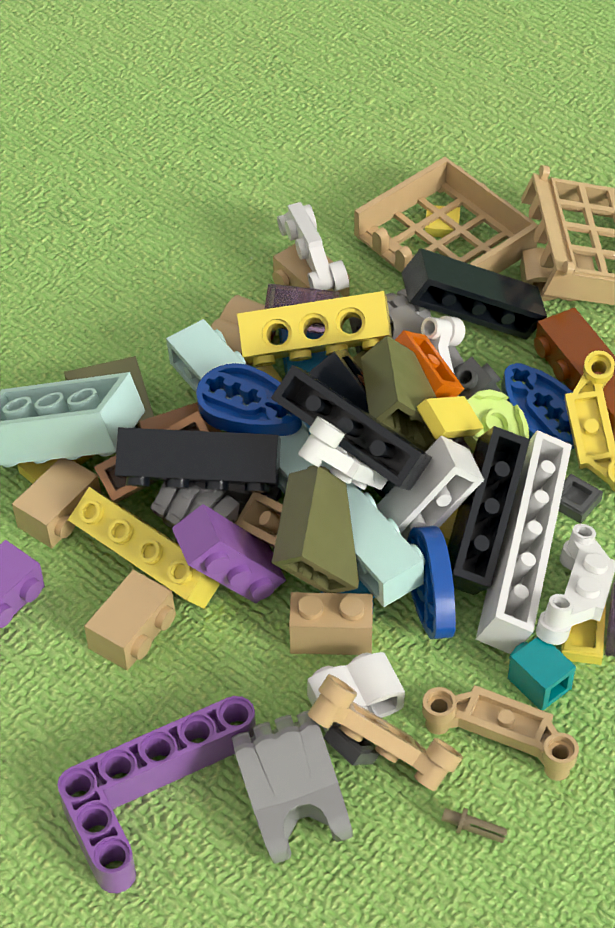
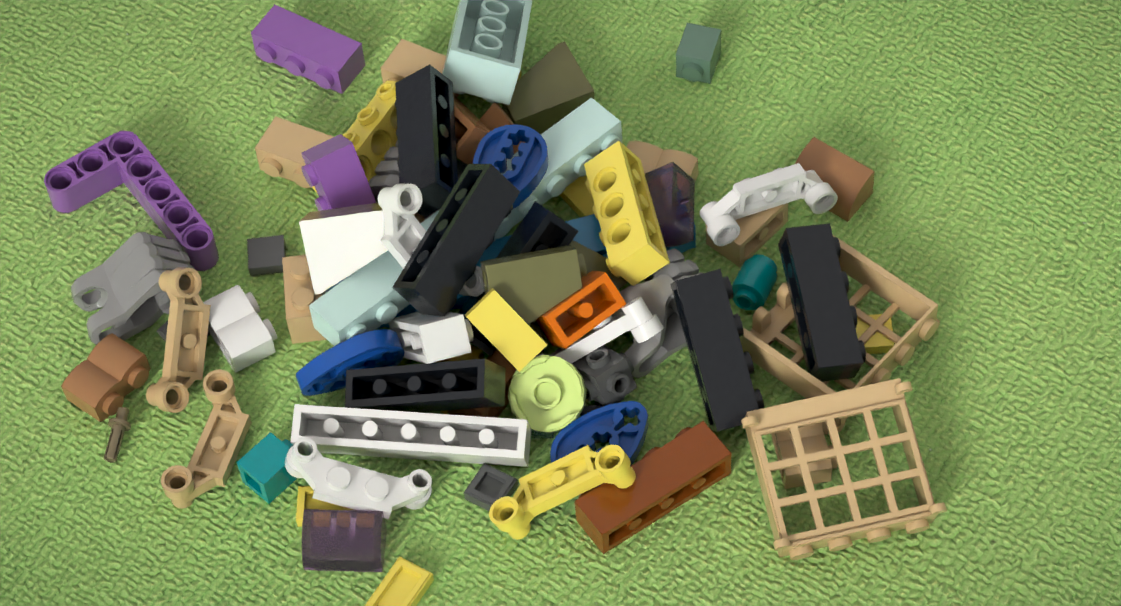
camera: 85 degrees right, 5 degrees up
none -> medium nougat brick [61,333,151,422]
none -> dark grey tile [247,235,286,276]
none -> sand green brick [676,23,721,84]
none -> teal brick [732,254,778,310]
none -> black brick [778,223,866,382]
none -> medium nougat brick [795,137,875,222]

